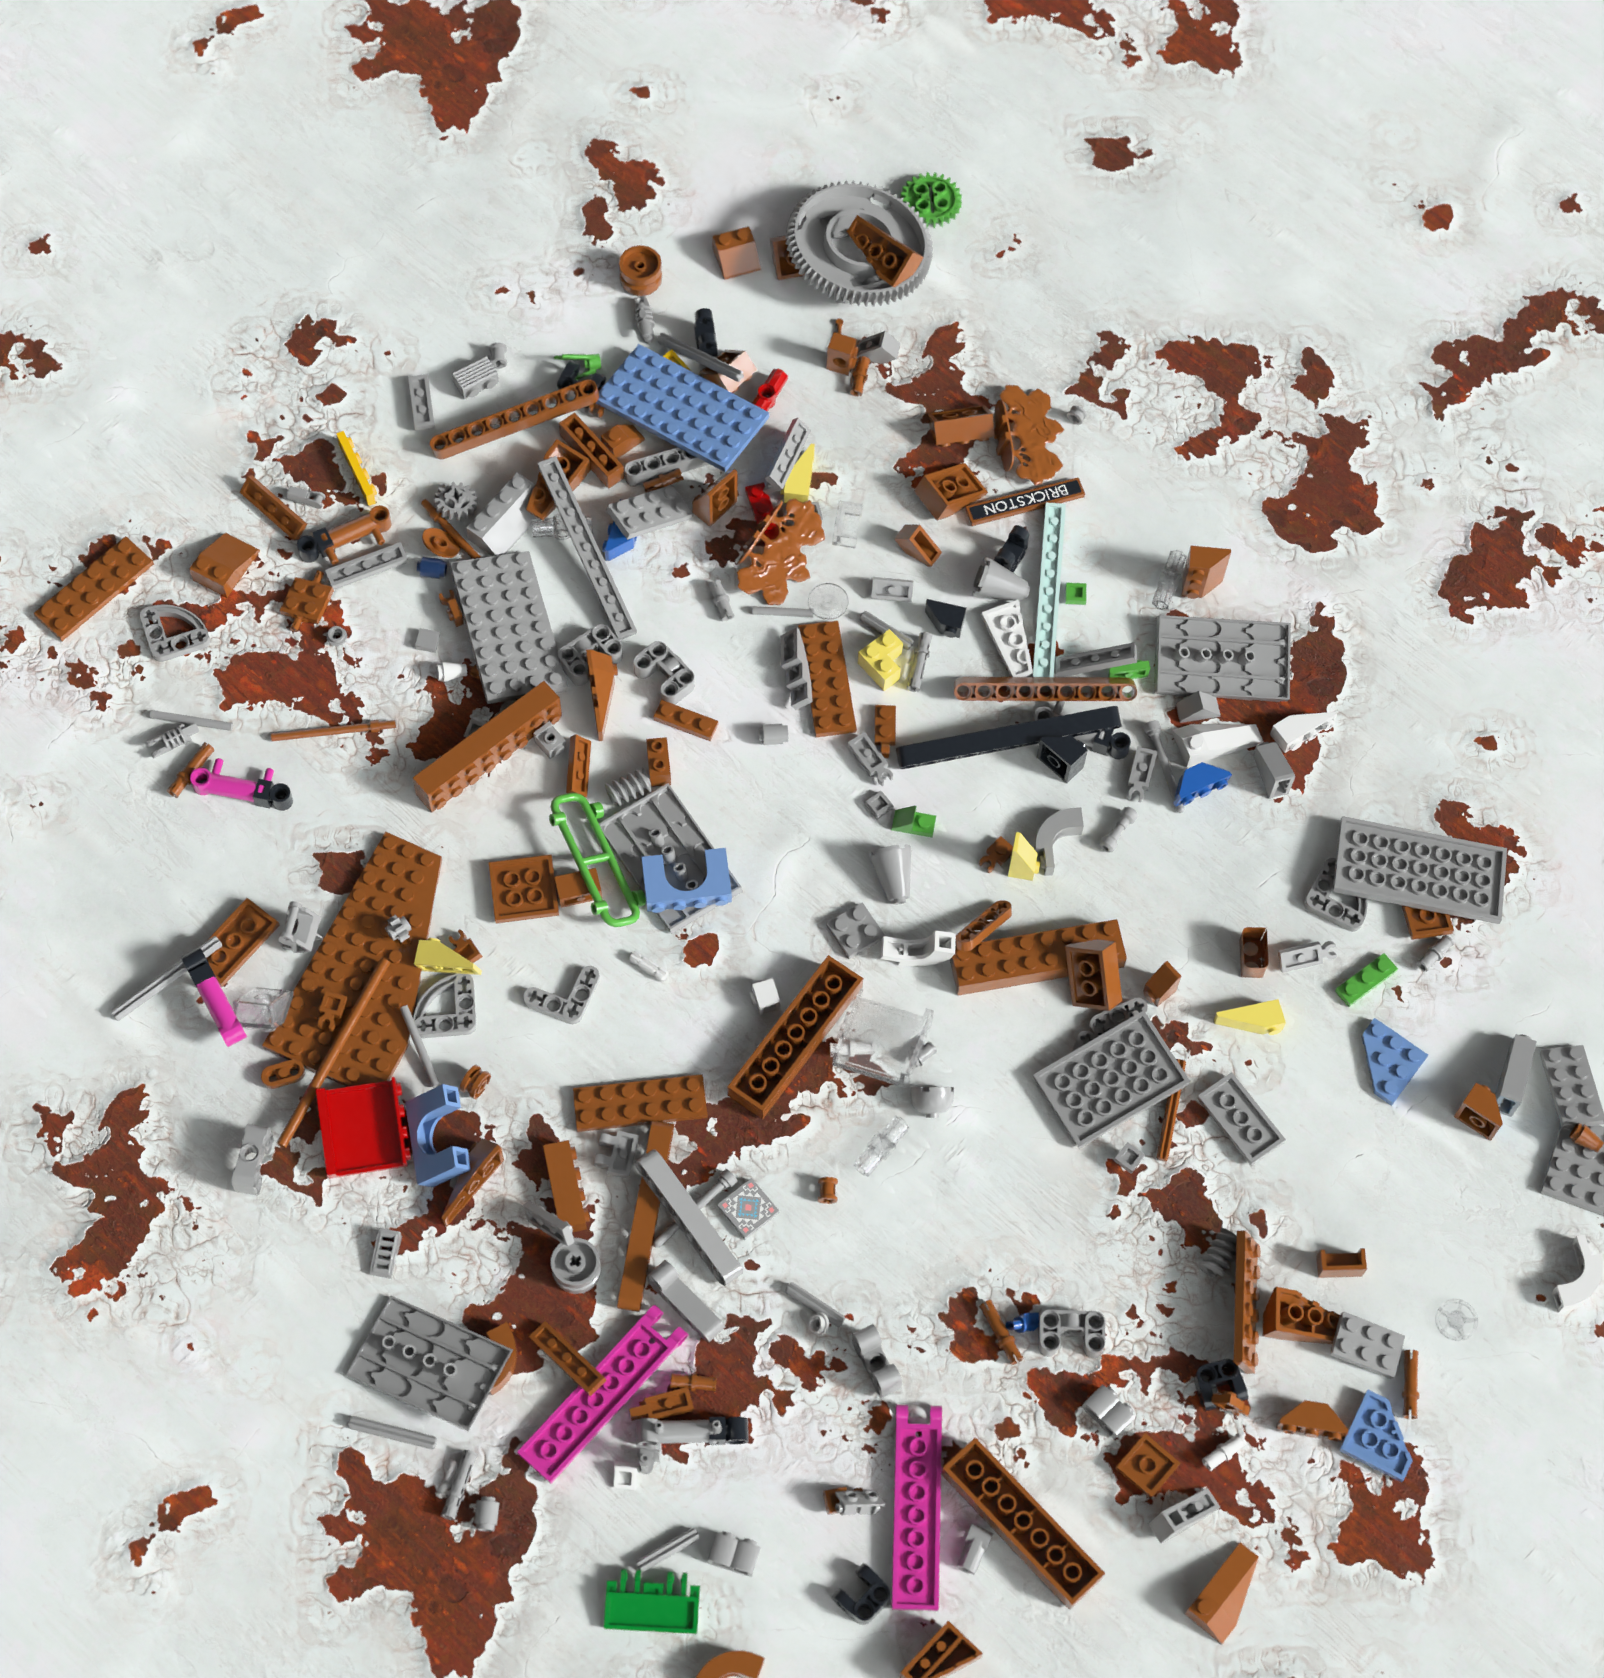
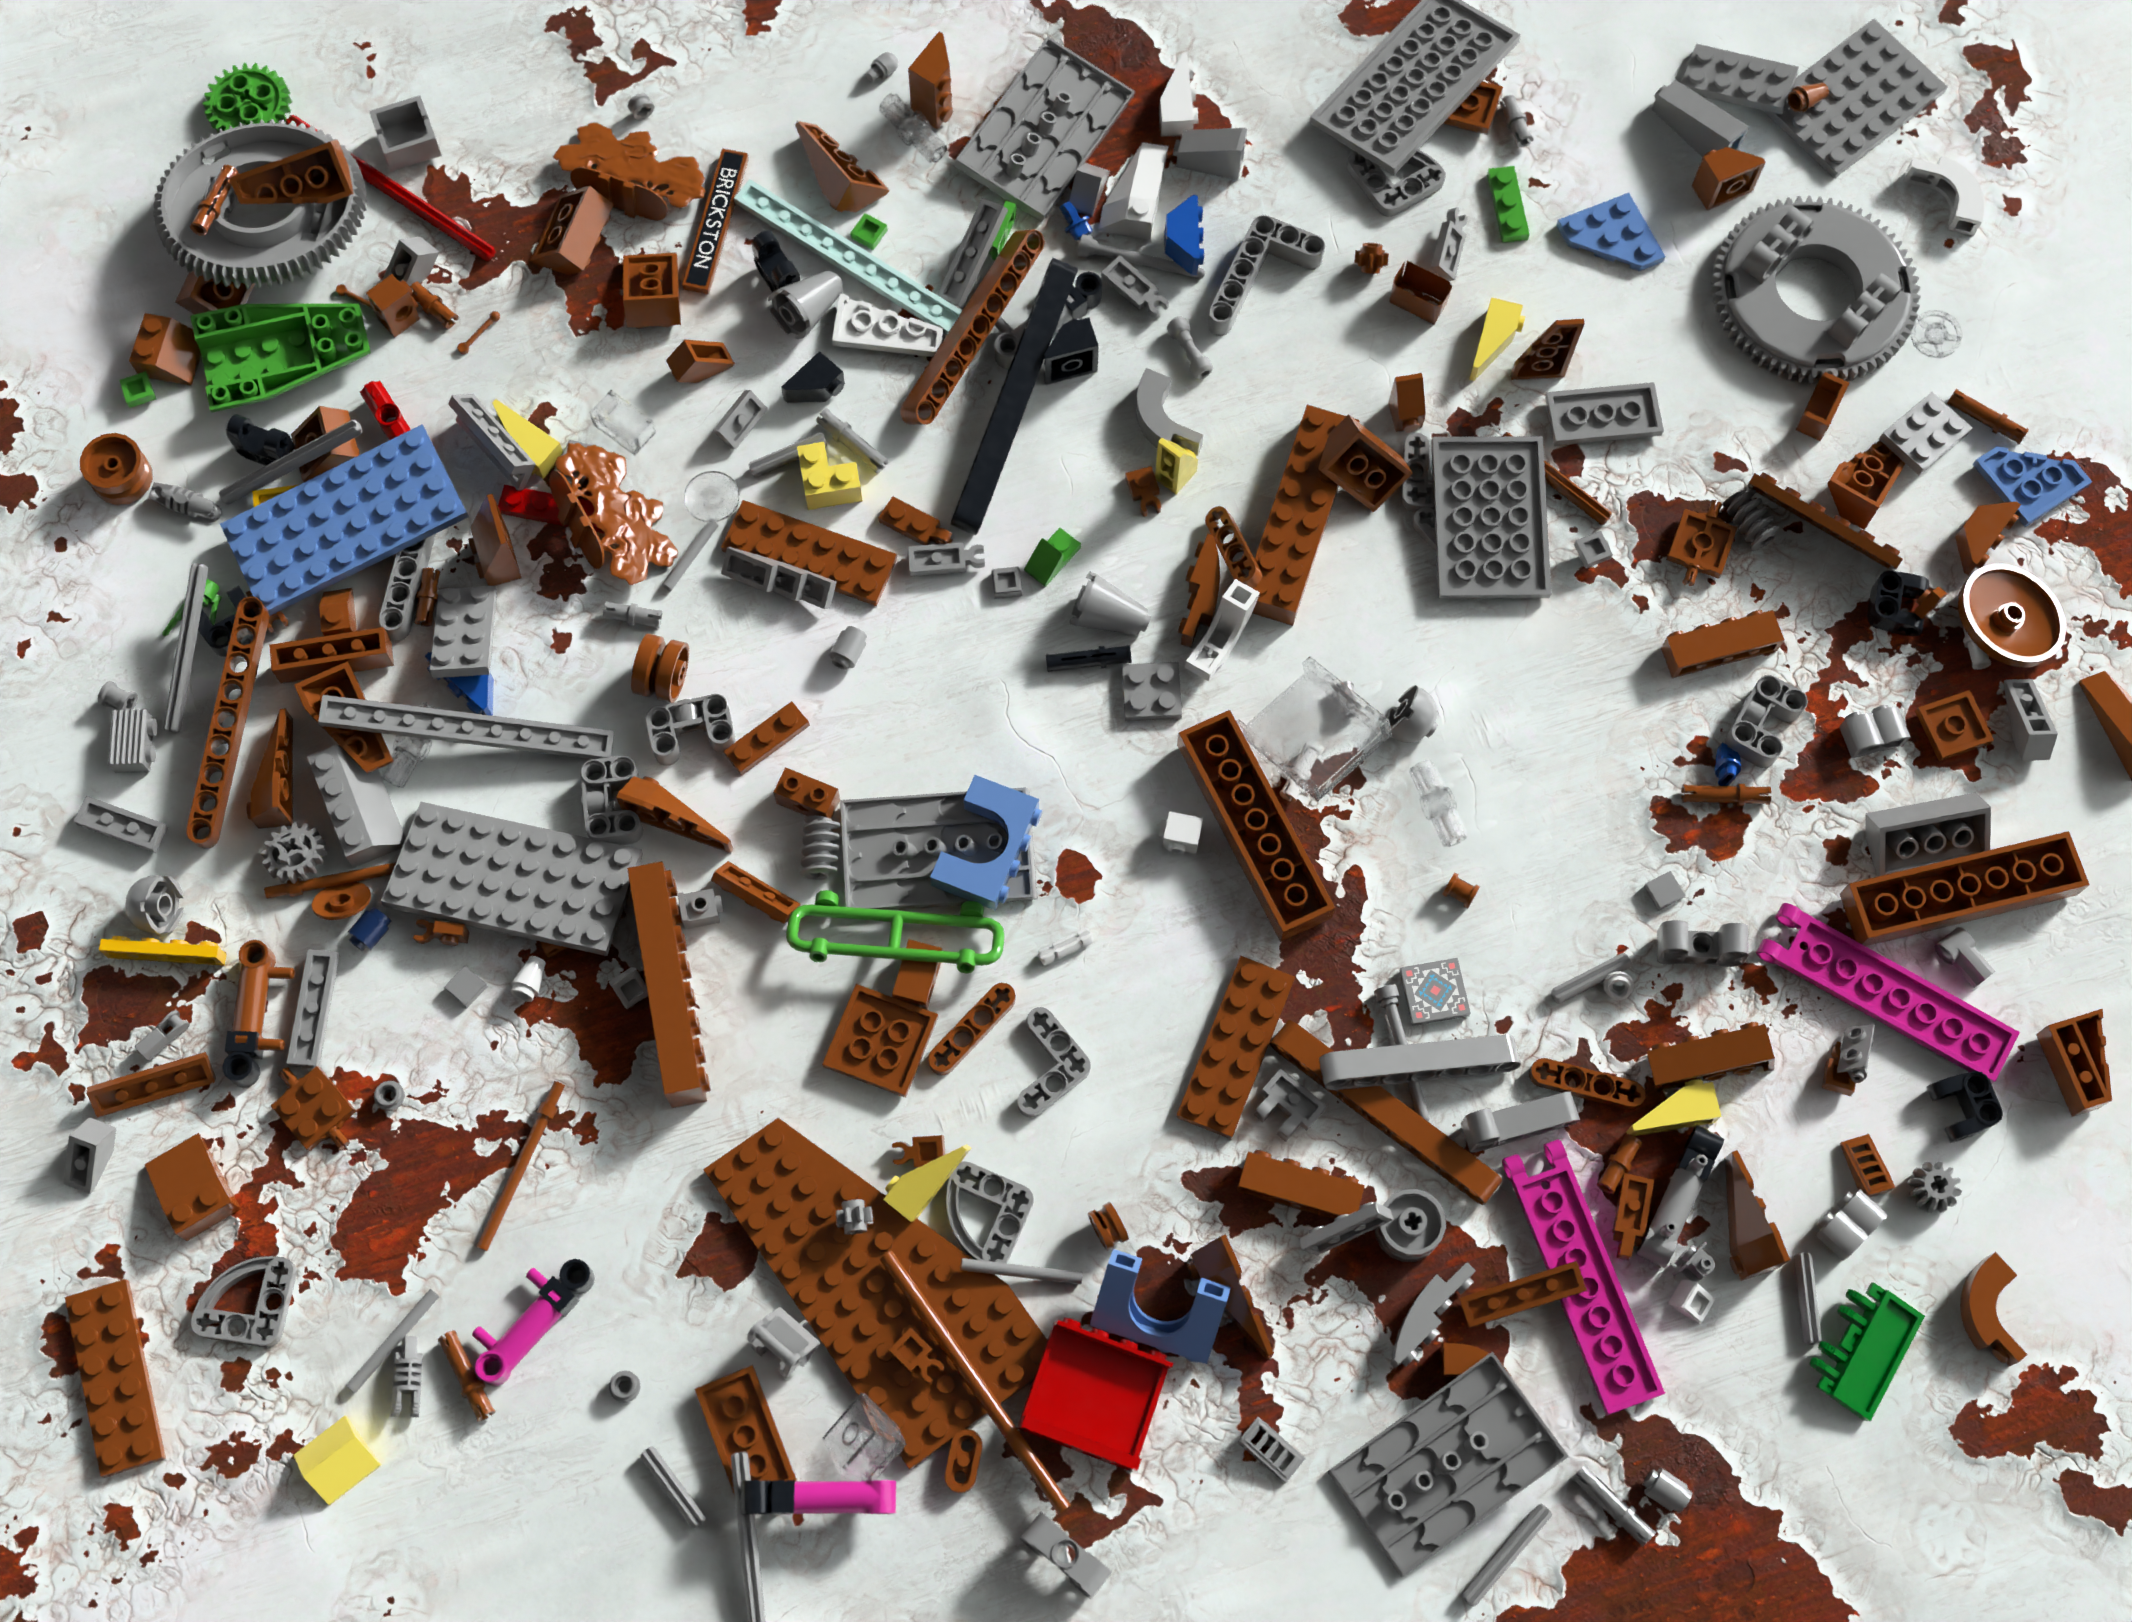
camera: 60 degrees left, 5 degrees up
none -> light grey slope [63,1117,116,1194]
none -> bright green plate [119,371,156,408]
none -> light grey cylinder [125,875,184,934]
none -> light grey axle [163,564,208,732]
none -> dark orange pin [190,165,239,236]
none -> bright green wedge [190,304,371,413]
none -> dark orange wedge [246,708,293,829]
none -> red axle [285,115,496,261]
none -> light yellow slope [293,1415,381,1505]
none -> light grey piece [369,95,442,172]
none -> dark orange hinge [457,311,500,355]
none -> light grey plate [609,1371,640,1402]
none -> dark orange wheel [631,634,689,703]
none -> light grey axle [640,1446,706,1528]
none -> dark orange wedge [795,121,889,213]
none -> light grey cylinder [866,52,898,82]
none -> dark orange beam [928,983,1016,1075]
none -> black pin [1046,645,1132,672]
none -> blue piece [1059,201,1093,241]
none -> dark orange slope [1178,533,1220,648]
none -> light grey beam [1208,215,1325,336]
none -> dark orange gear [1354,243,1389,274]
none -> light grey slope [1391,1262,1476,1368]
none -> dark orange wedge [1510,319,1585,380]
none -> dark orange beam [1529,1058,1645,1110]
none -> light yellow slope [1626,1079,1721,1136]
none -> light grey tile [1644,871,1685,911]
none -> dark orange wedge [1647,1022,1775,1091]
none -> dark orange brick [1661,610,1785,678]
none -> dark orange plate [1666,500,1738,586]
none -> light grey piece [1711,196,1921,384]
none -> dark orange wedge [1725,1150,1790,1281]
none -> dark orange slope [1840,1134,1895,1198]
none -> light grey slope [1865,793,1991,877]
none -> light grey gear [1907,1162,1962,1213]
none -> dark orange dish [1958,564,2066,667]

